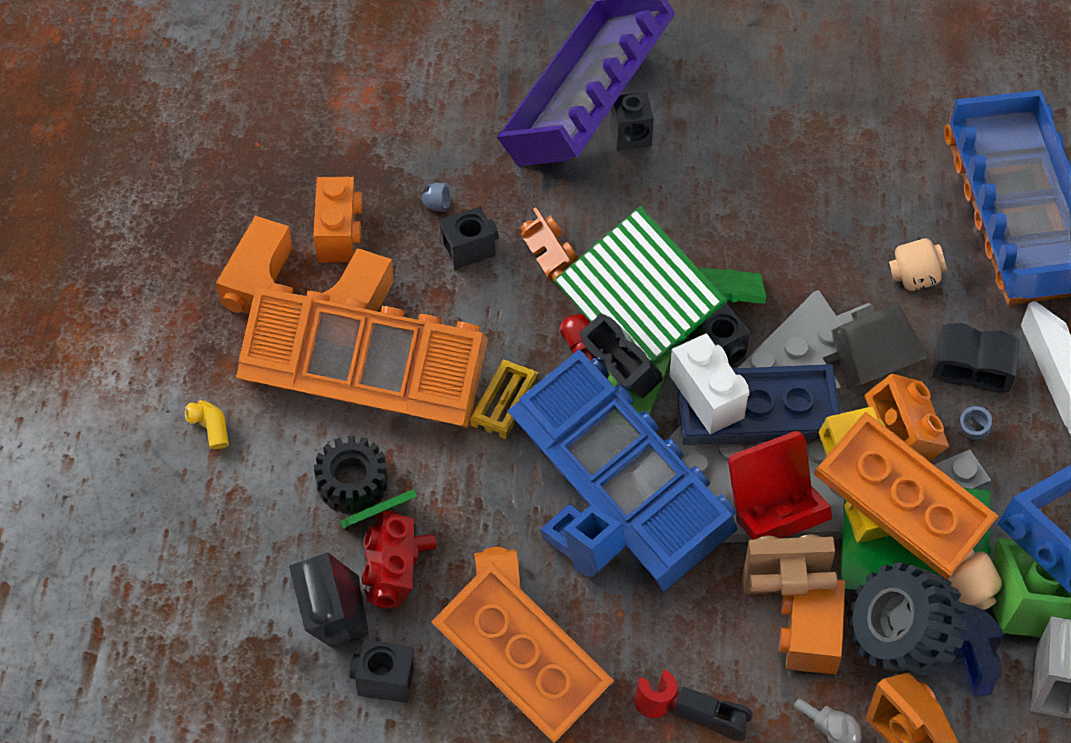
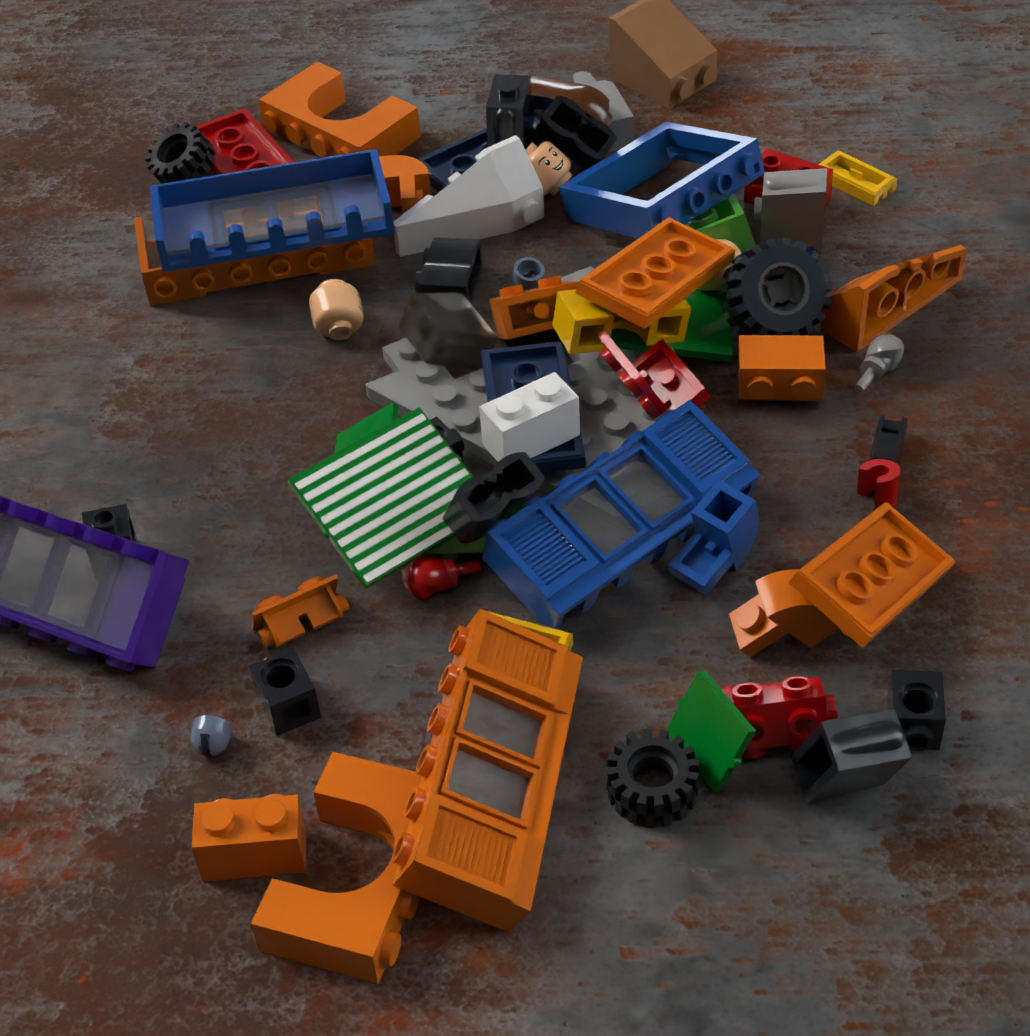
camera: 90 degrees left, 10 degrees down
yellow arm [185,400,229,449] -> none
medium nougat plate [742,534,837,595] -> none

